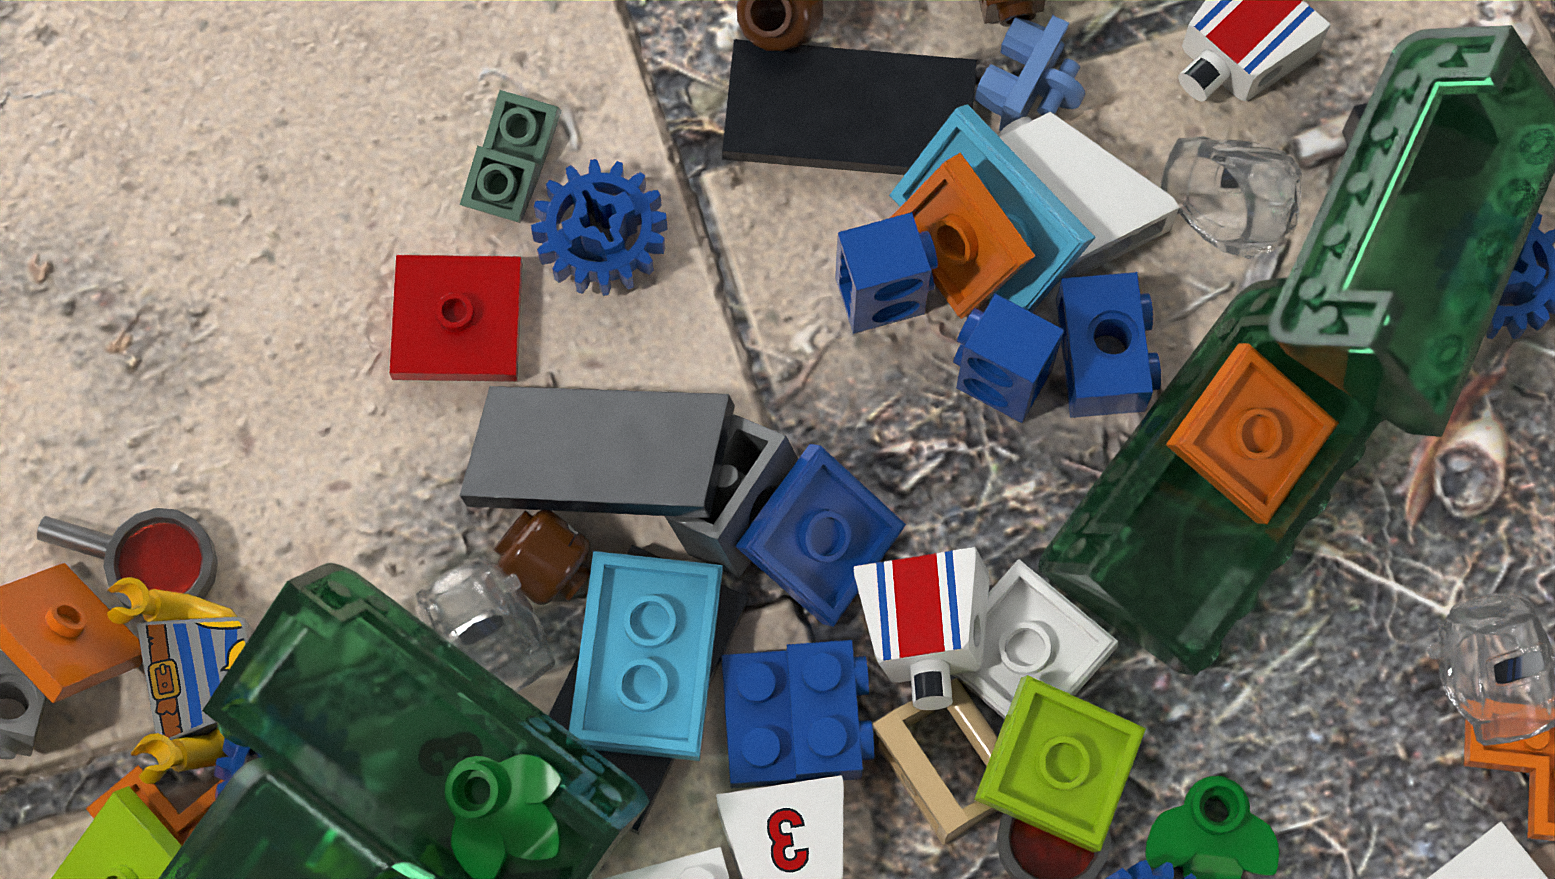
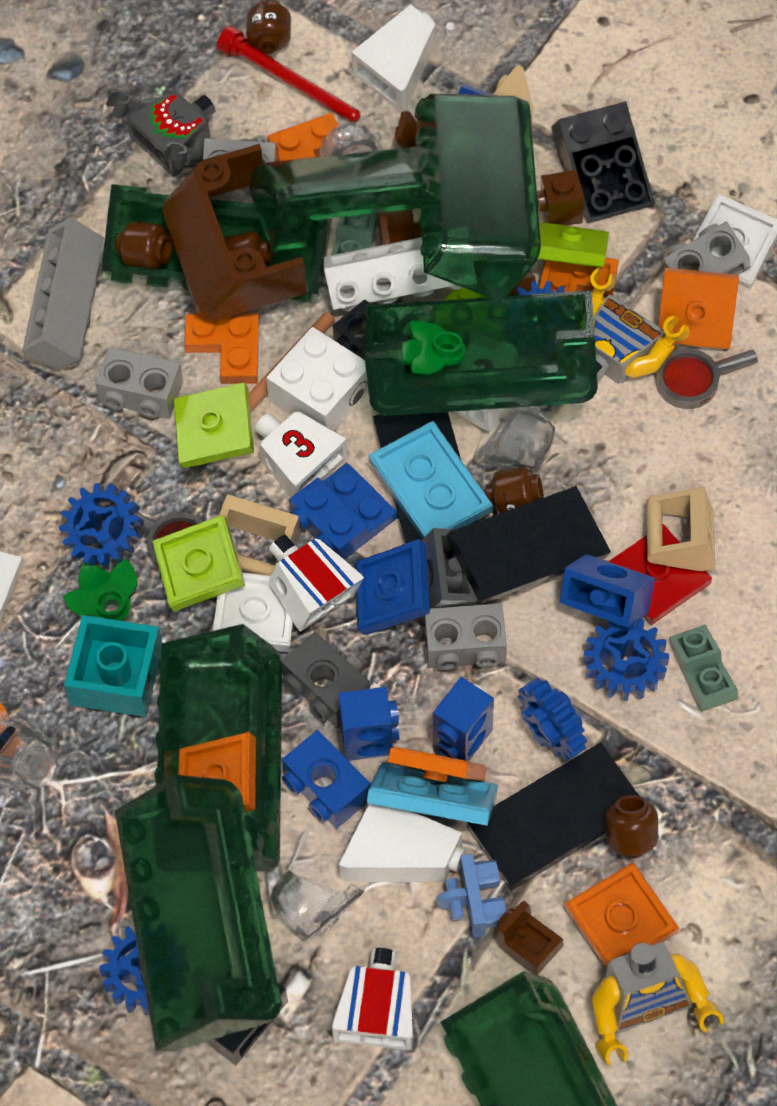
camera: 145 degrees right, 10 degrees down
none -> teal brick [64,615,163,717]
none -> dark grey brick [281,632,370,728]
none -> light grey brick [424,603,507,670]
none -> blue gear [517,677,587,761]
none -> blue brick [559,554,655,628]
none -> tan tile [647,487,716,571]

